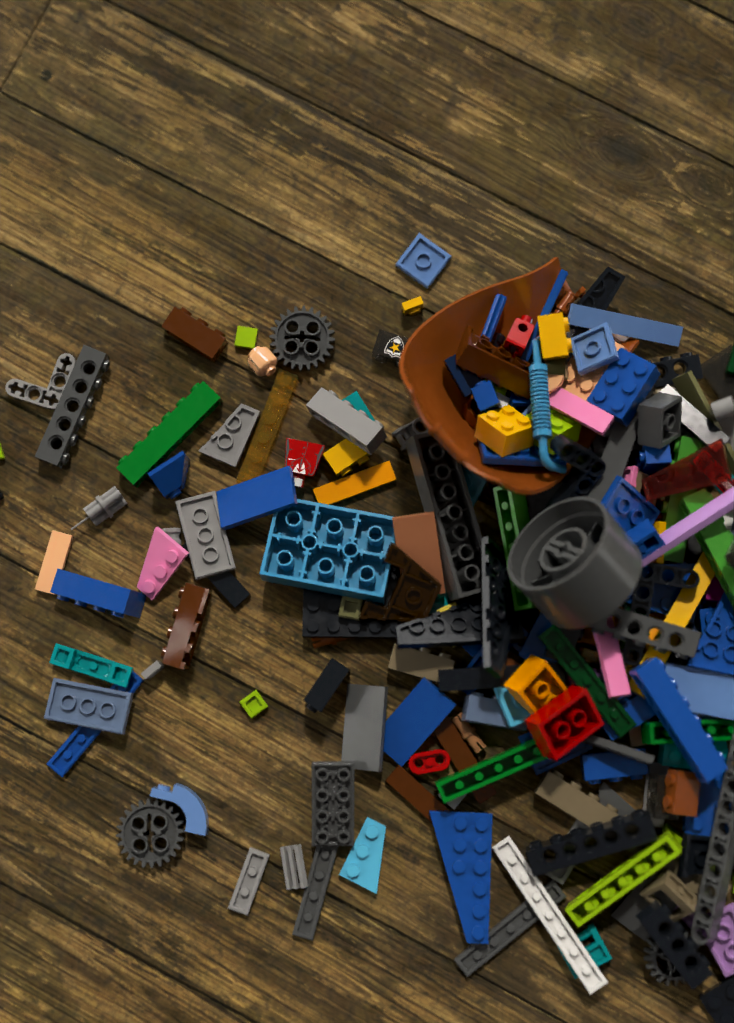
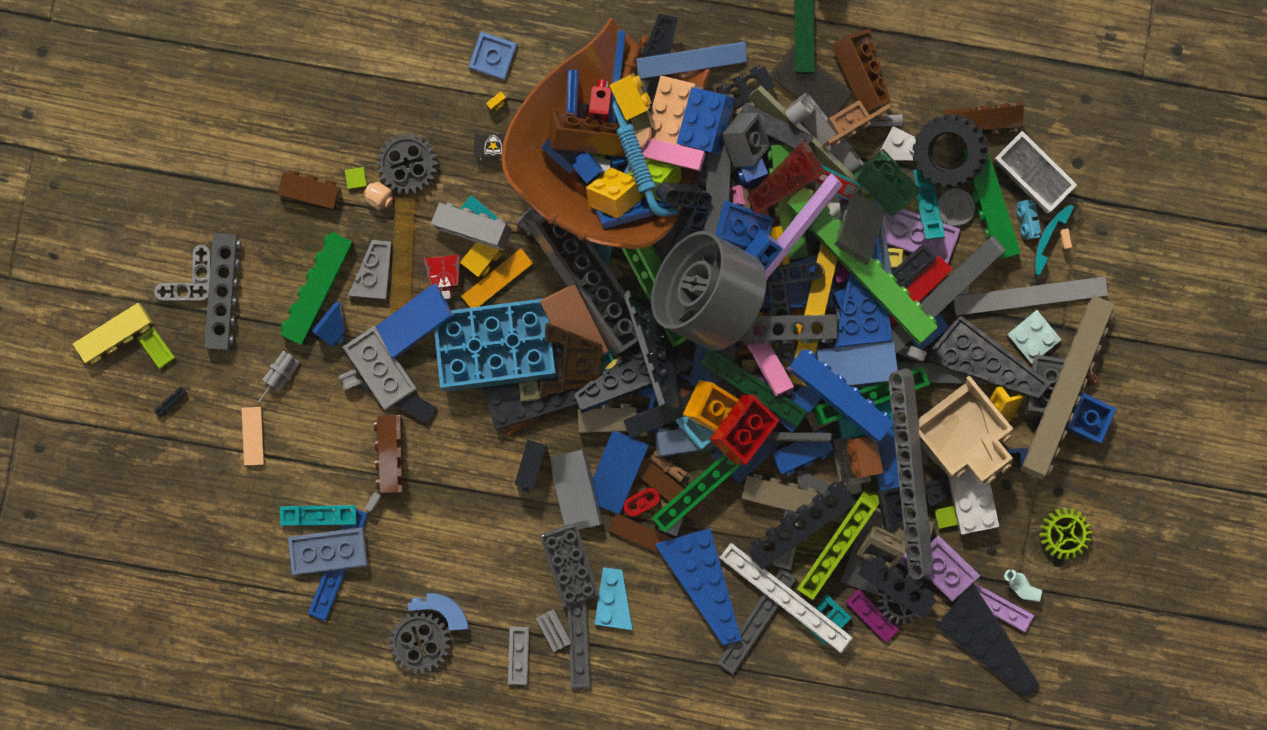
camera: 20 degrees left, 5 degrees up
blue wedge [50,568,147,618] -> none
bright pink wing [137,527,189,600] -> none
lime tile [240,689,268,719] -> none
medium blue tile [571,322,619,376] -> none
none -> magenta tile [845,589,900,643]

